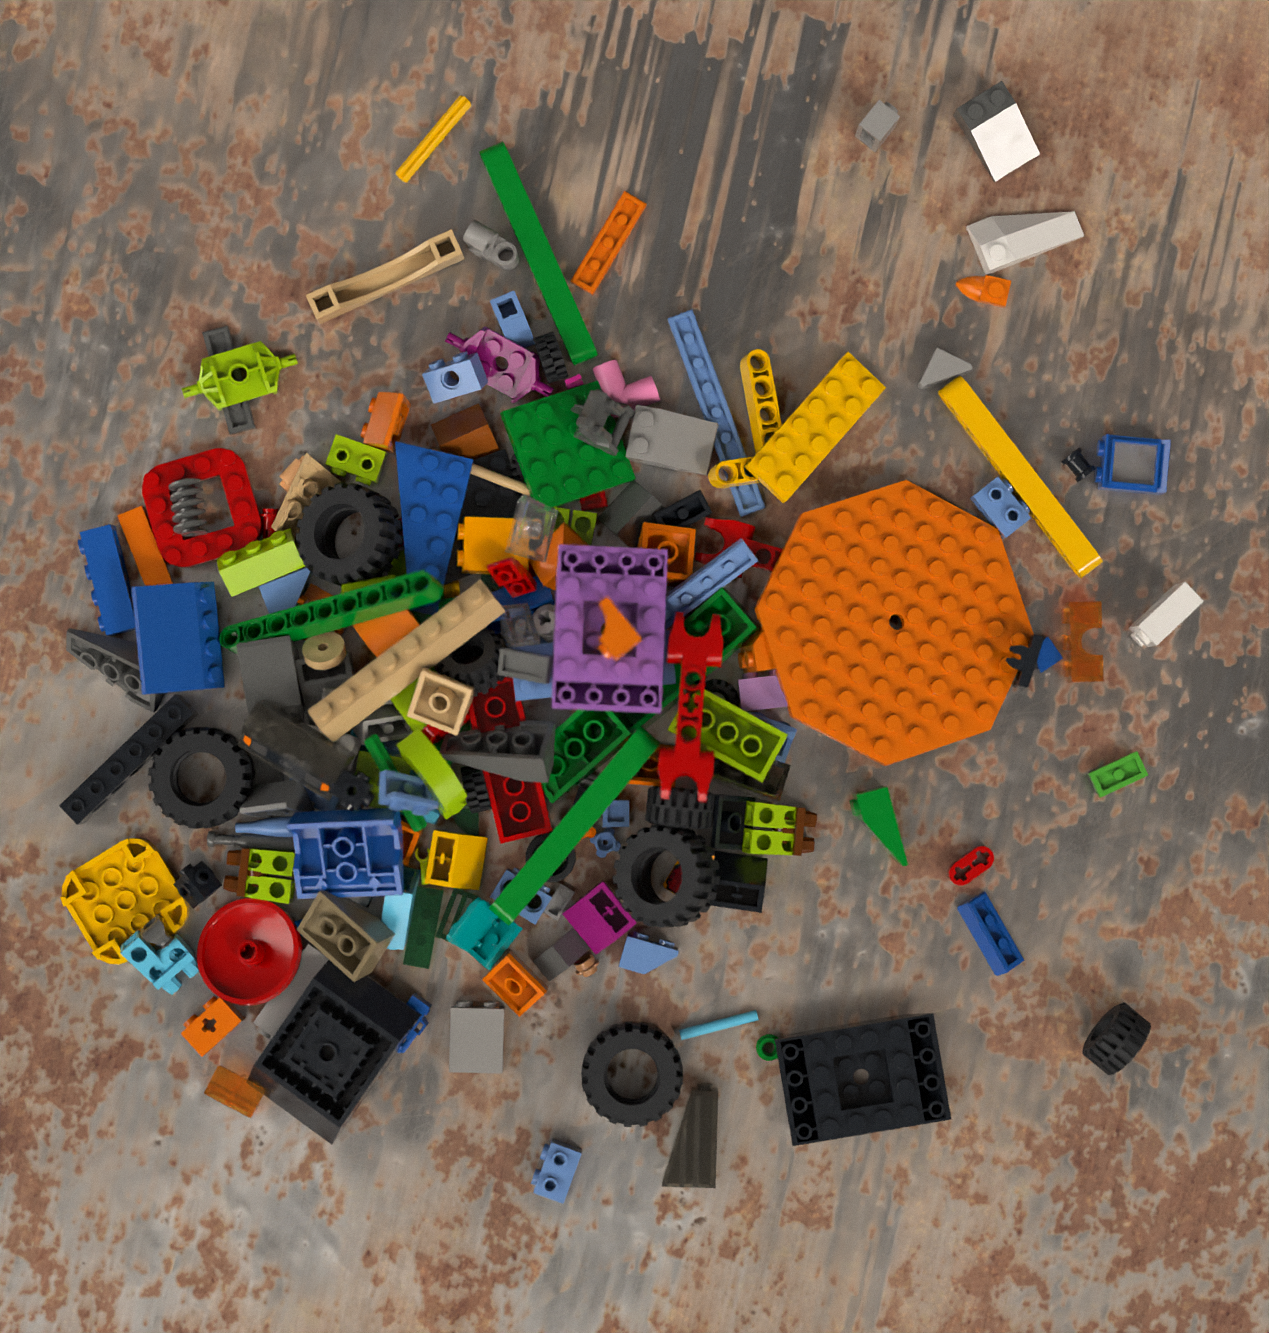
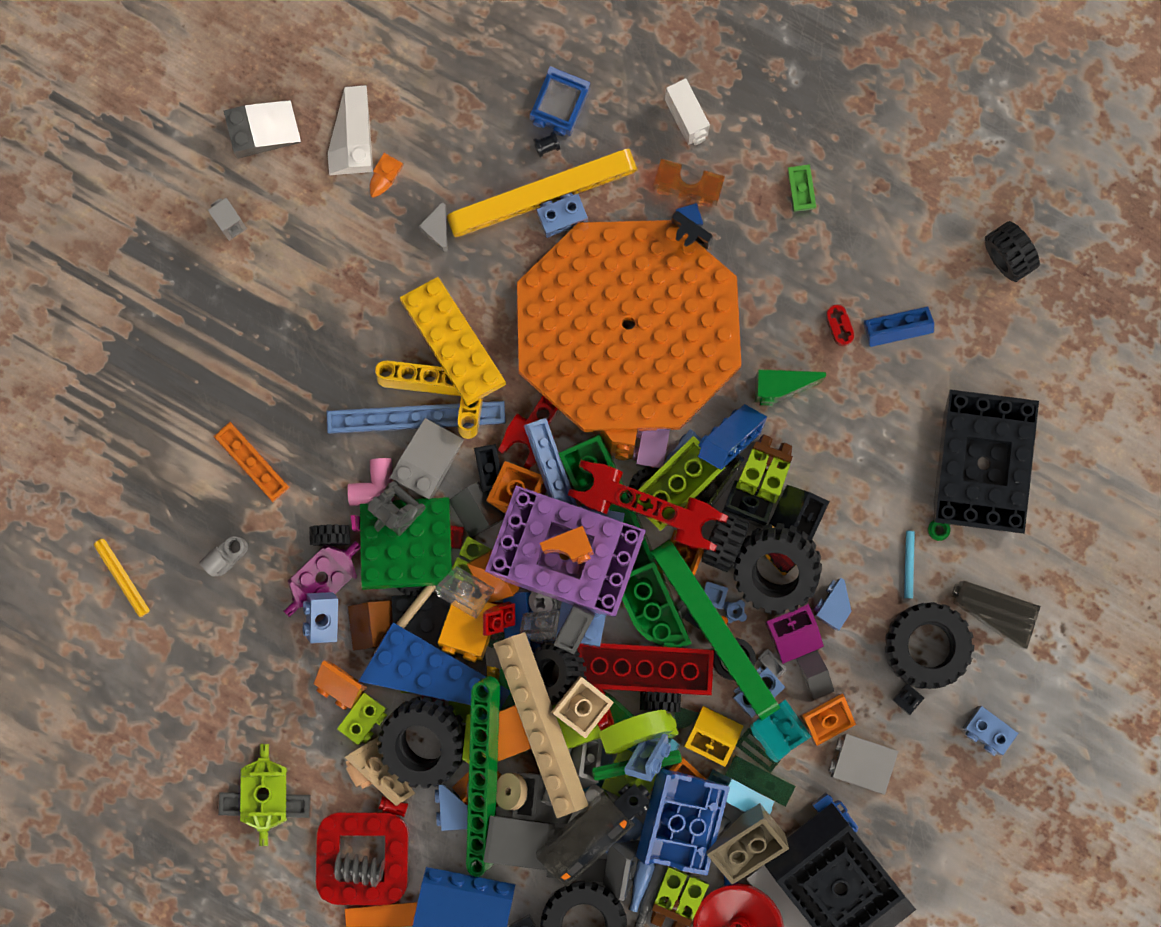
camera: 75 degrees left, 5 degrees down
lime brick [217,529,305,597] -> none
tan arch [306,229,465,324] -> none
neon yellow hand [415,848,430,885] -> none
dark grey wedge [439,720,555,783] -> none
green beam [479,141,598,366] -> none
medium blue slope [490,291,535,348] -> none
medium nougat plate [574,953,599,977] -> none
none -> blue brick [698,404,767,470]
none -> black tile [892,683,924,715]

